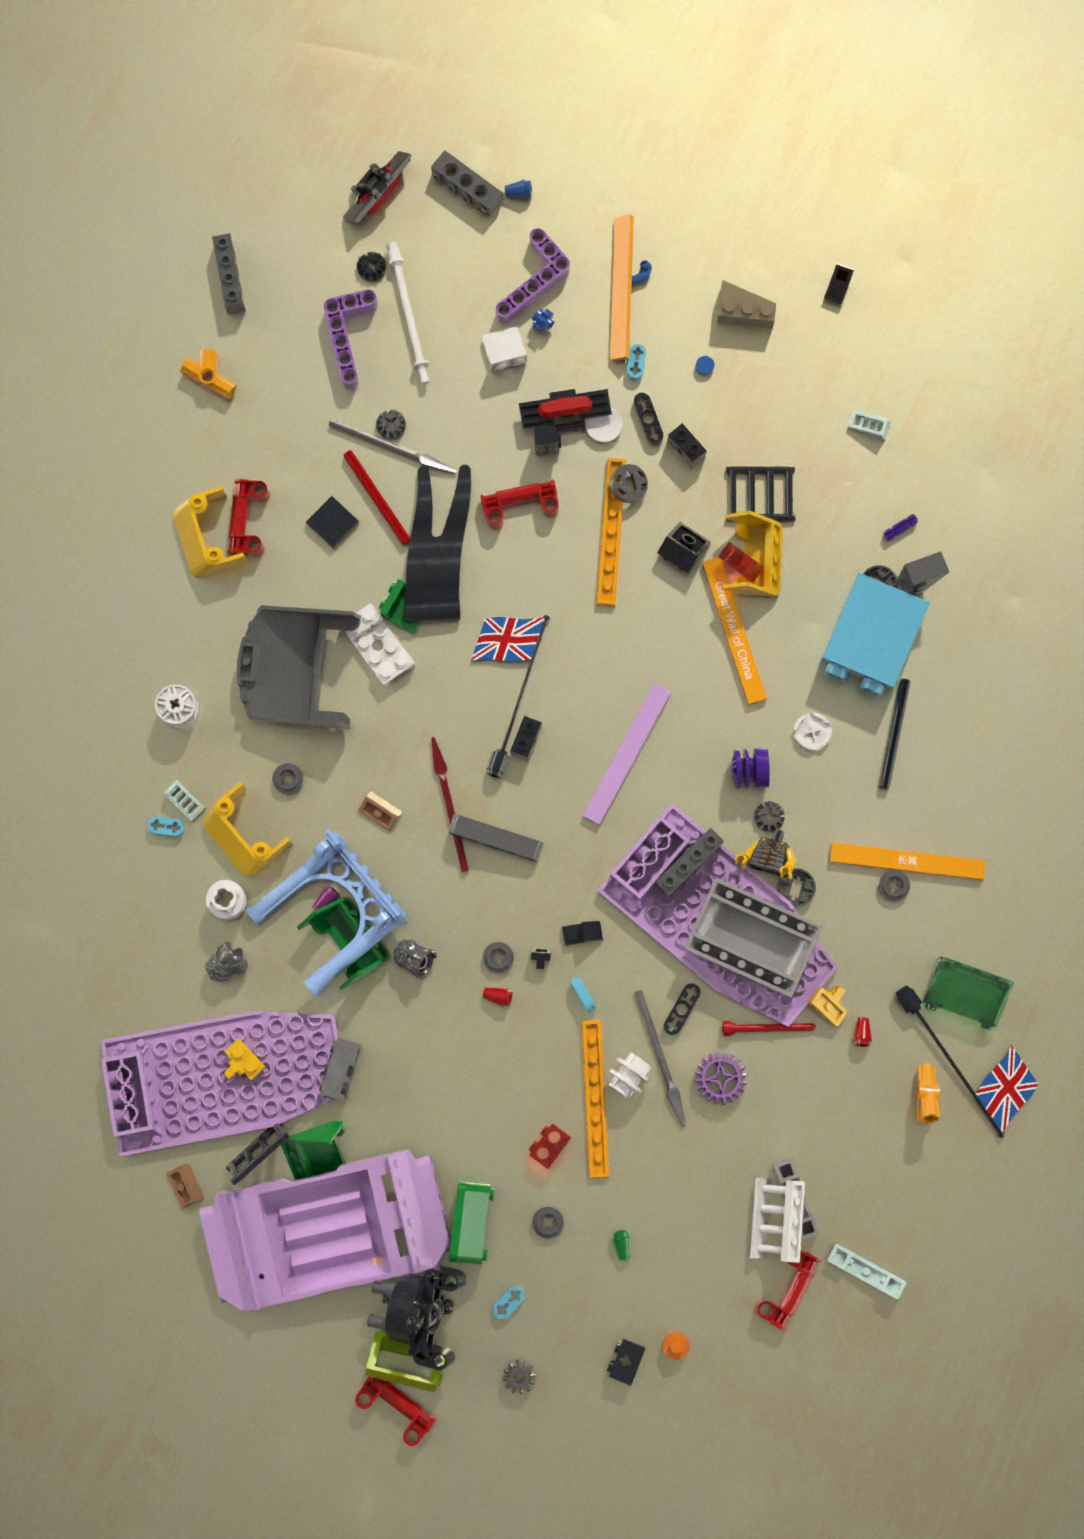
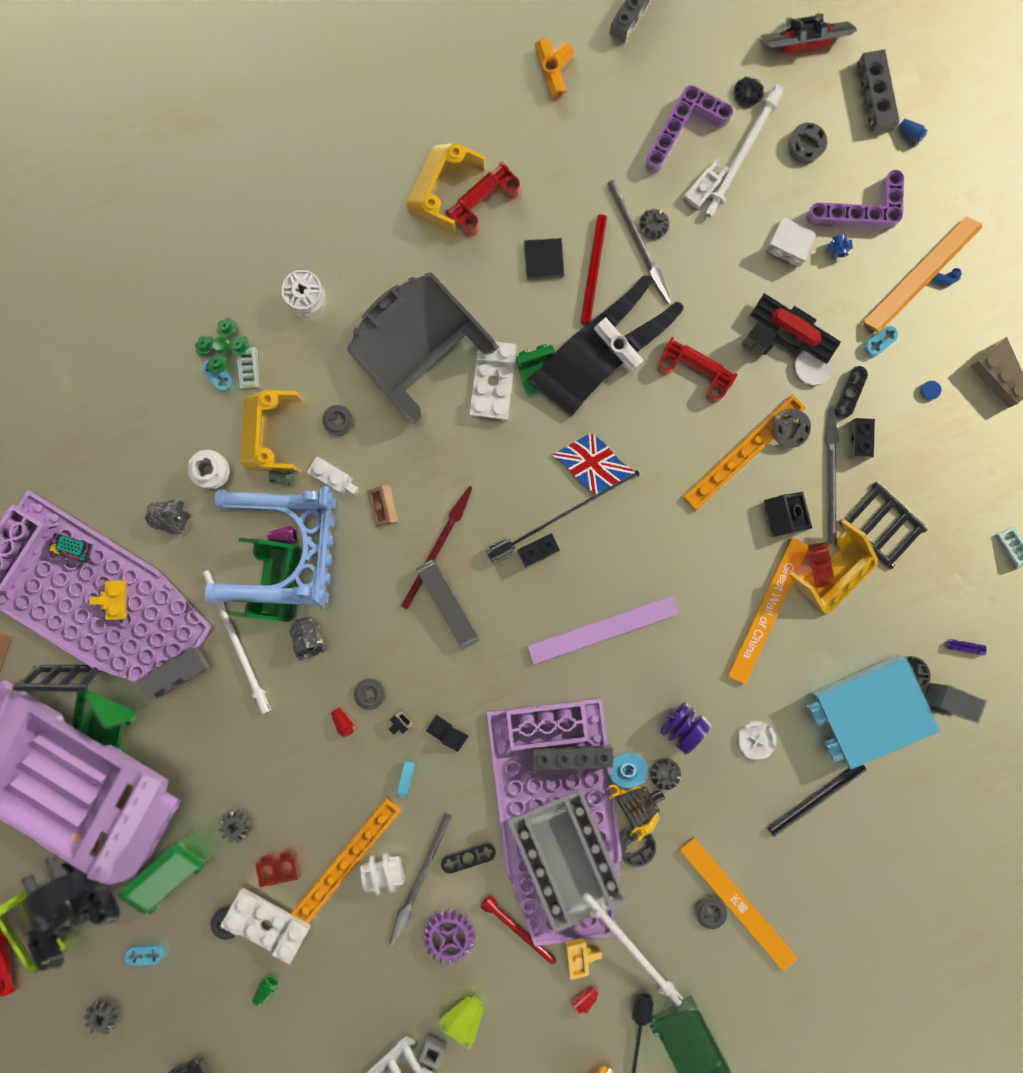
camera: 40 degrees right, 5 degrees up
none -> tile [48,533,93,563]
none -> green plant [195,318,250,374]
none -> white bar [202,570,272,715]
none -> dark grey gear [218,809,252,843]
none -> white piece [220,888,311,965]
none -> sand green pin [268,470,294,487]
none -> white hinge [307,456,359,495]
none -> lime cone [437,995,484,1049]
none -> white bar [582,893,683,1007]
none -> white piece [593,318,644,371]
none -> medium azure dish [609,753,648,789]
none -> white hinge [684,159,730,210]
none -> dark grey piece [788,122,827,163]
none -> flat silver piece [825,406,839,544]

